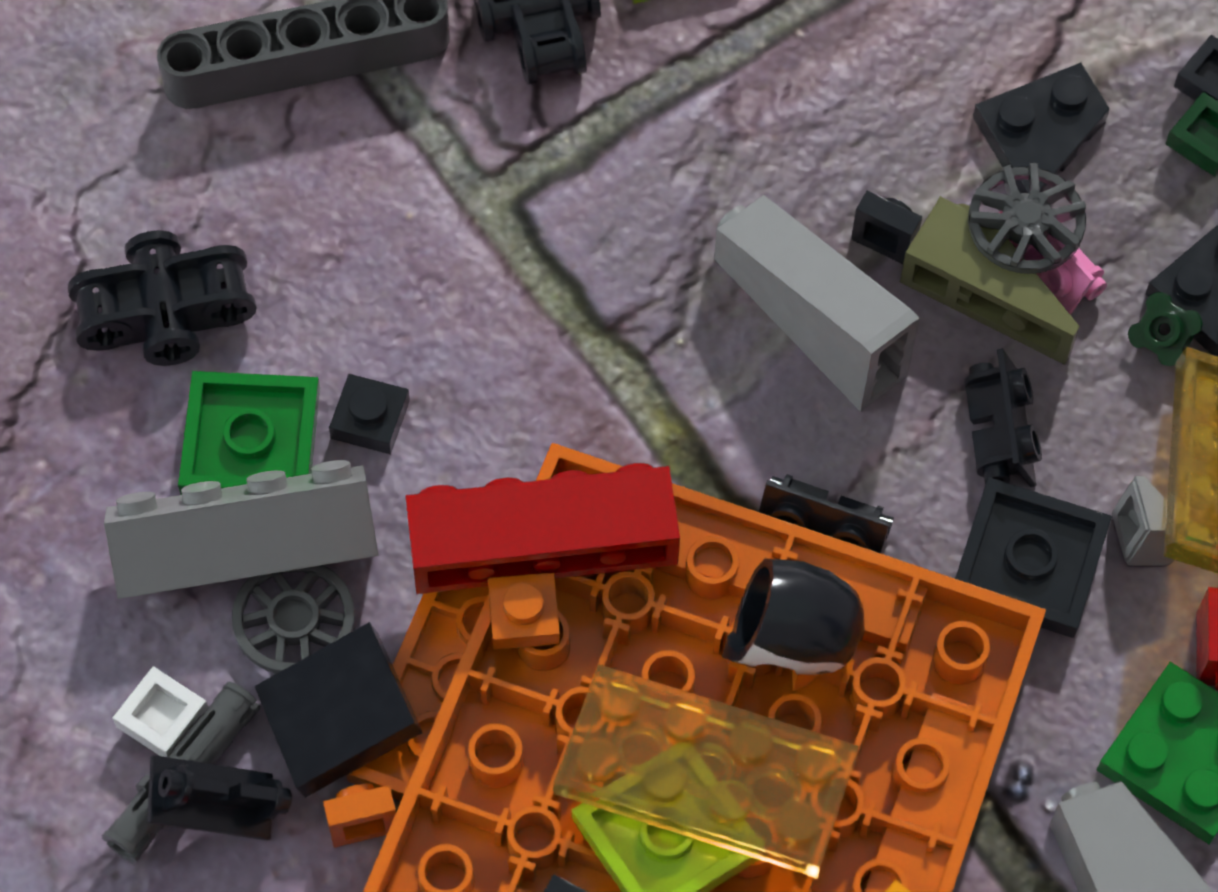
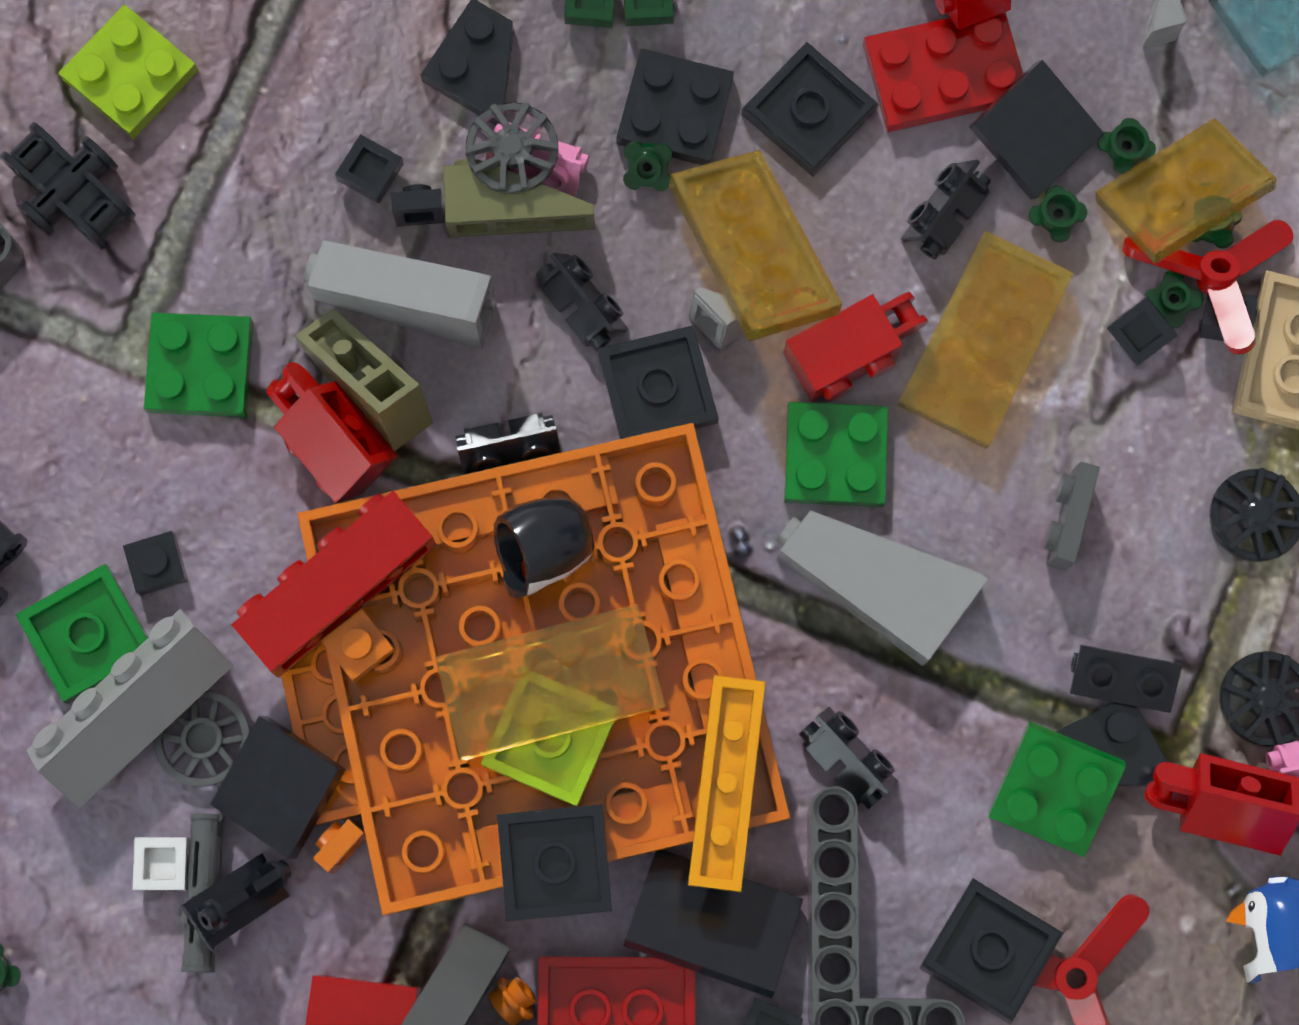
camera: 35 degrees left, 15 degrees up
none -> green plate [143,312,253,417]
none -> red brick [267,362,398,503]
none -> olive slope [295,308,433,451]
none -> black plate [335,134,404,204]

